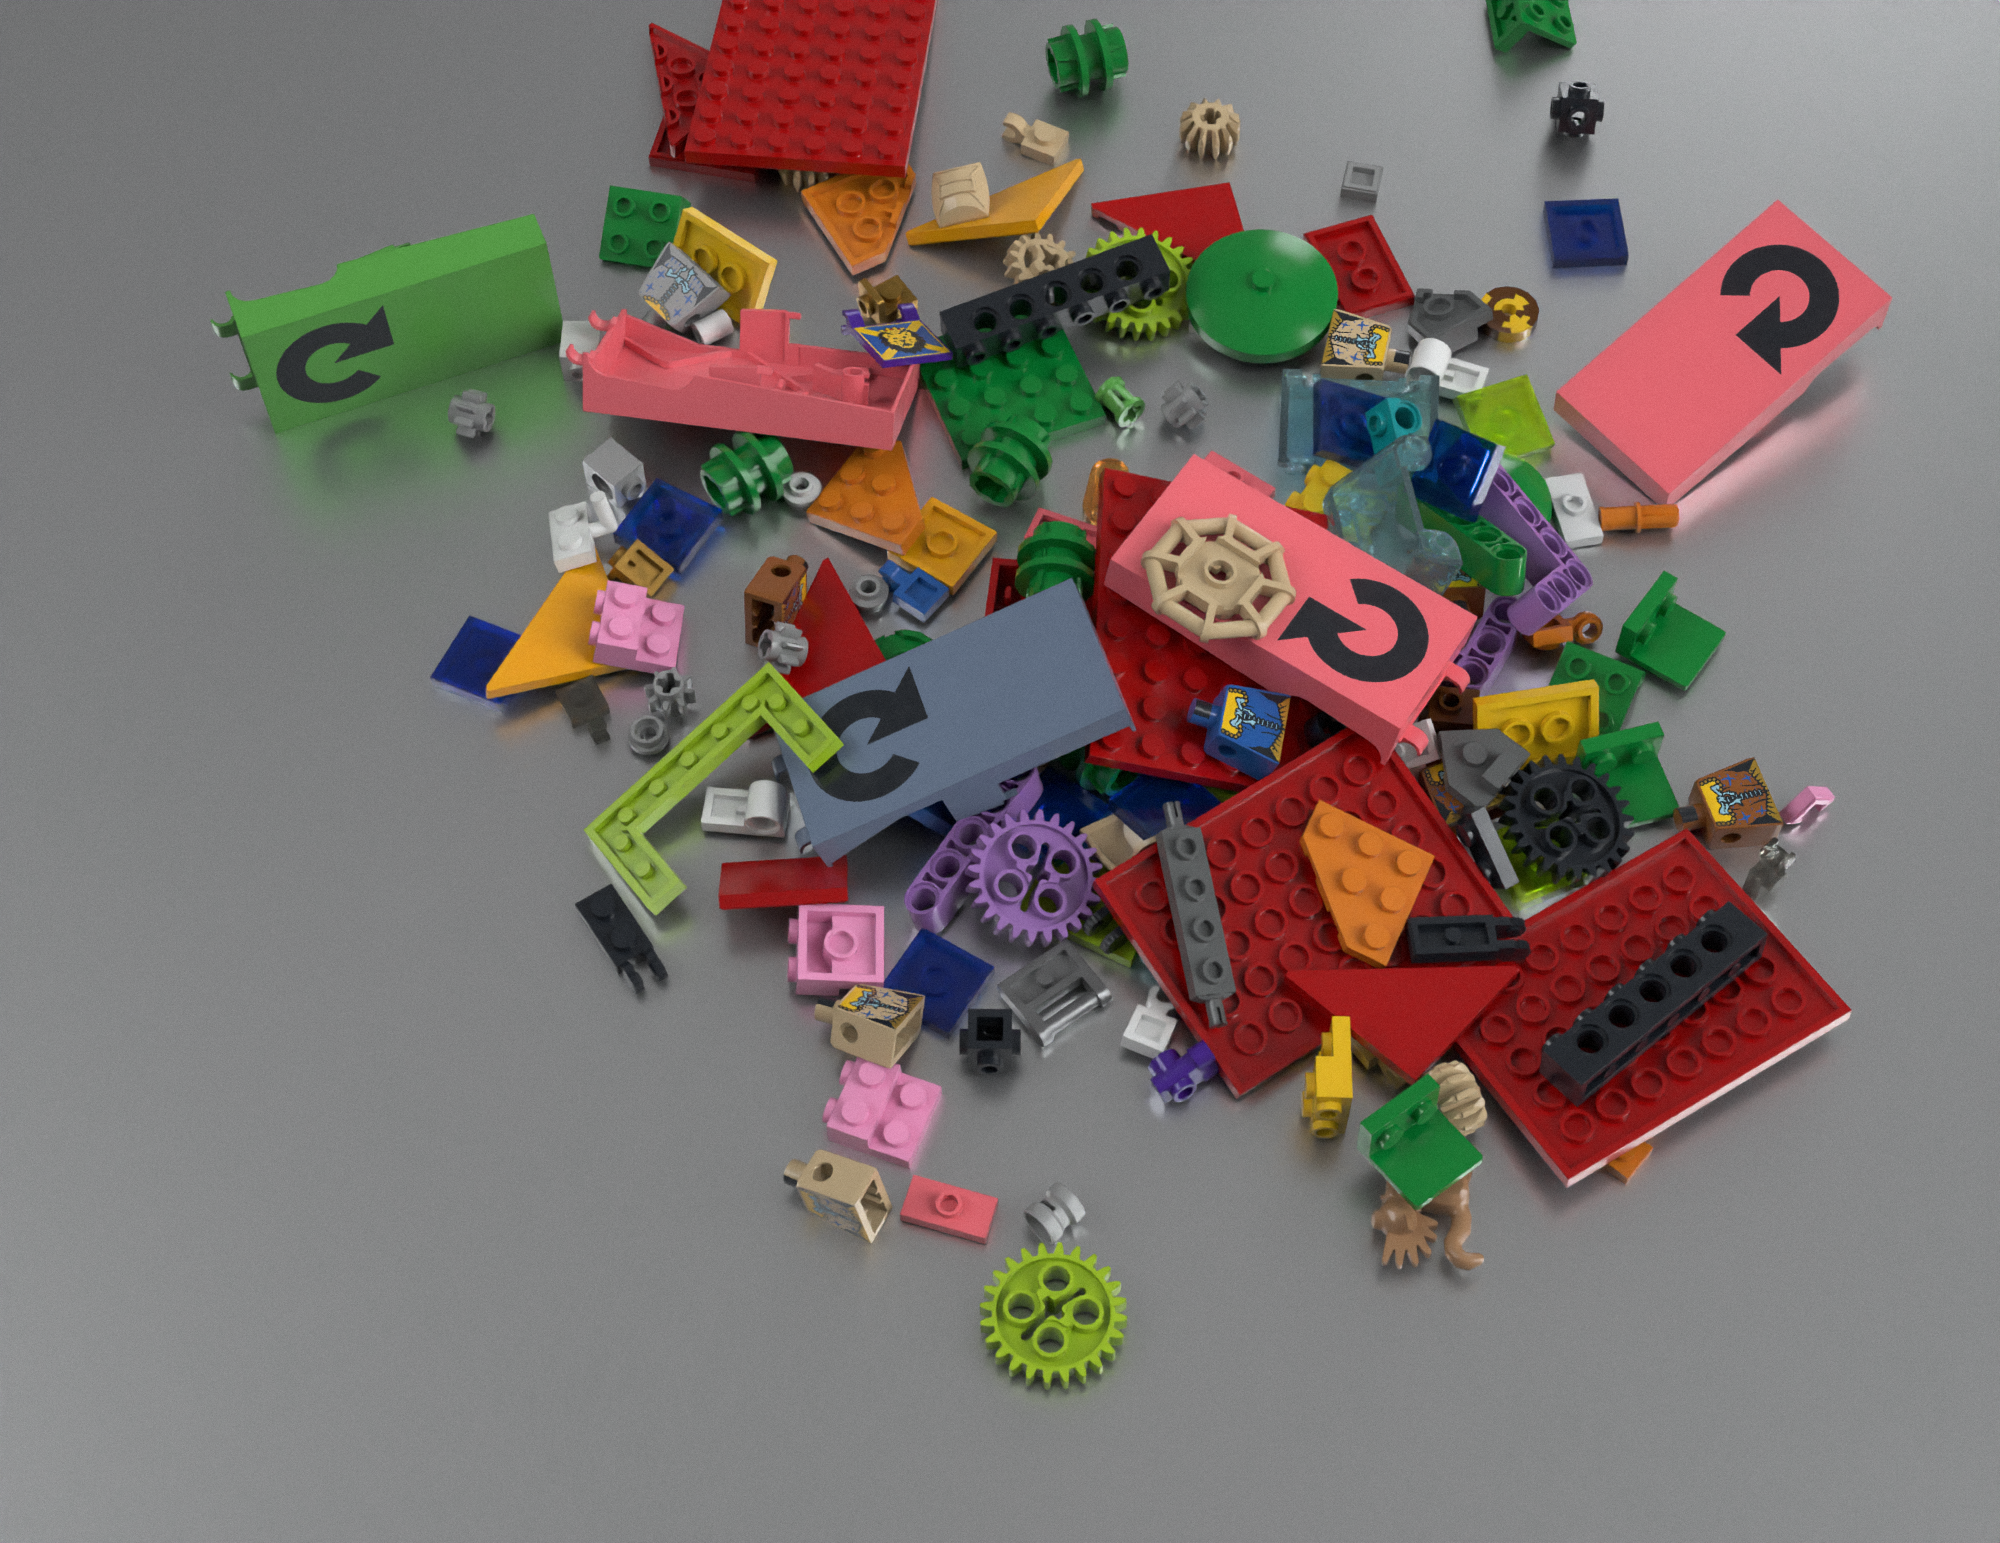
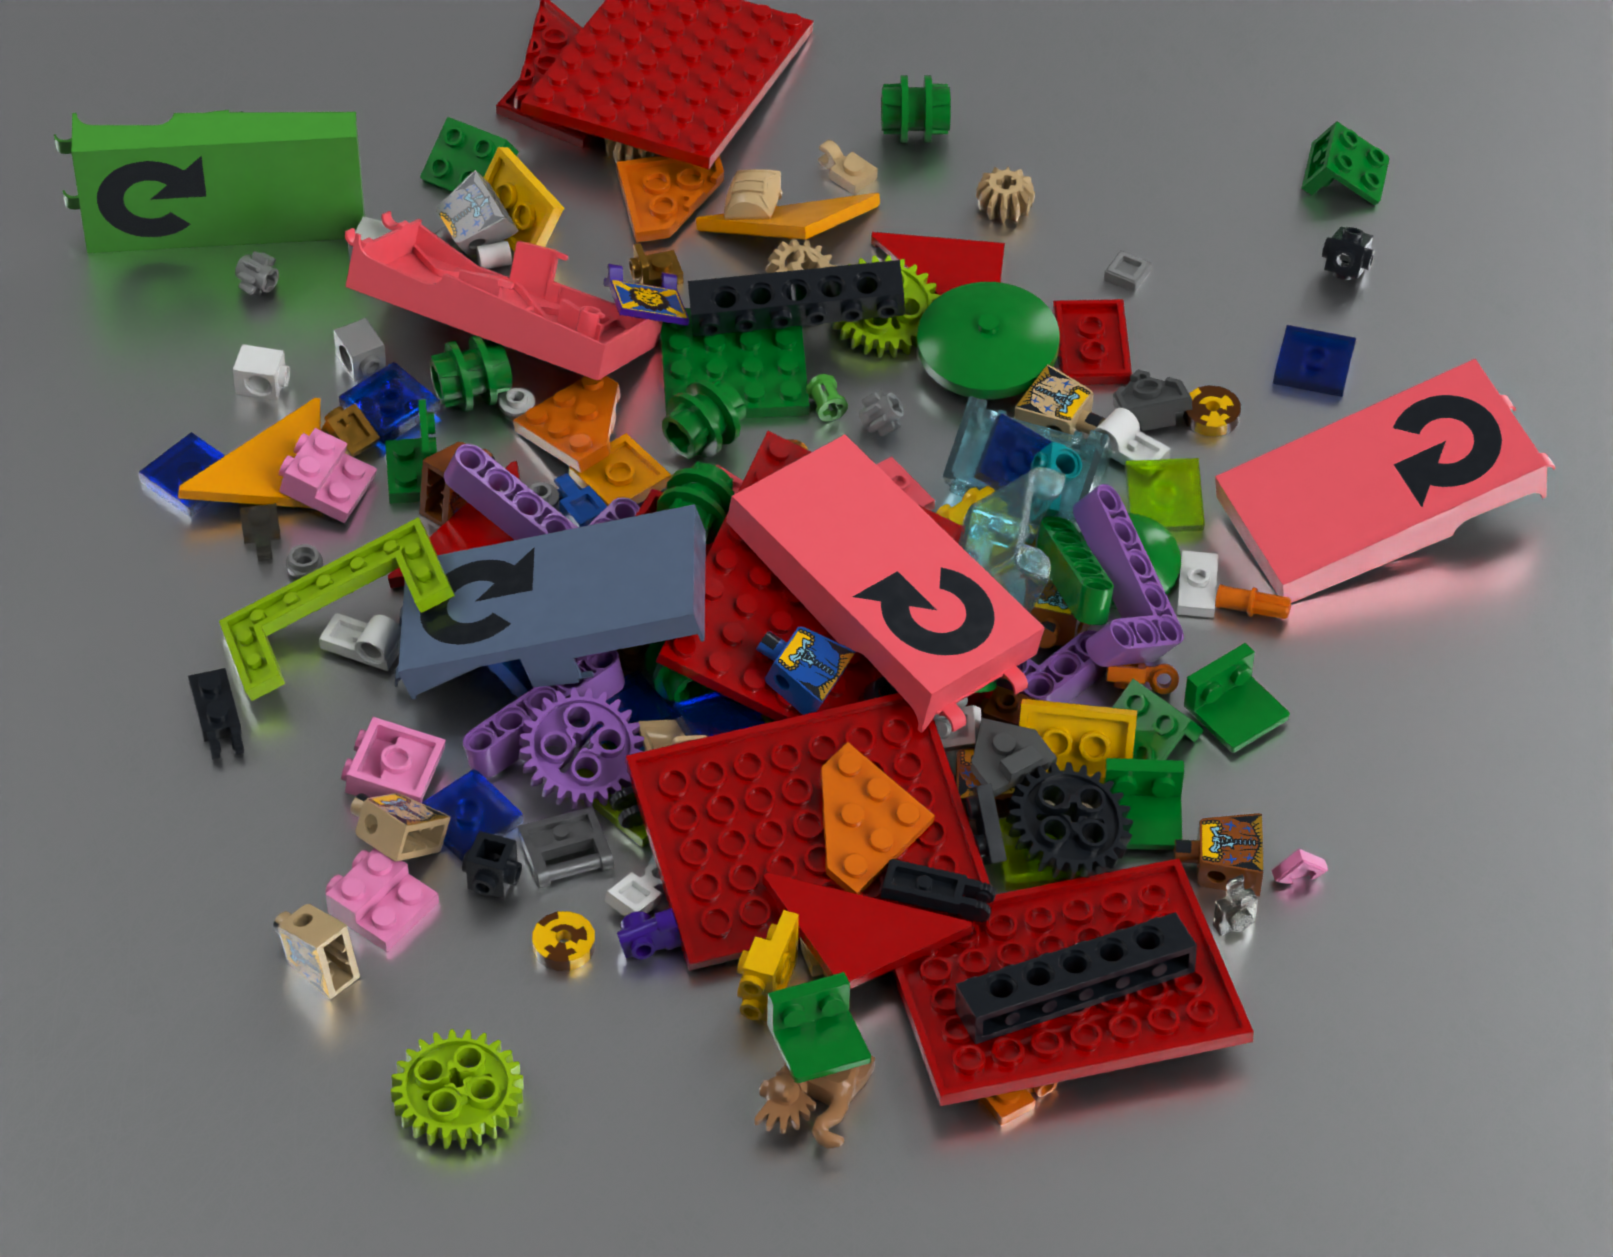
camera: 15 degrees right, 10 degrees down
white plate [548,491,618,573] -> none
light grey gear [644,667,696,720] -> none
red tile [718,855,848,910] -> none
light grey gear [758,622,808,675] -> none
coral plate [900,1175,999,1244] -> none
light grey wheel [1023,1182,1086,1245] -> none
tan plate [1141,514,1296,644] -> none
dark grey plate [1155,801,1236,1029] -> none
clear blue tile [1406,418,1506,523] -> none
tan gear [1423,1060,1487,1136] -> none
none -> white brick [233,344,290,401]
none -> green bracket [385,399,437,504]
none -> medium lavender beam [444,444,640,540]
none -> yellow piece [532,911,595,971]

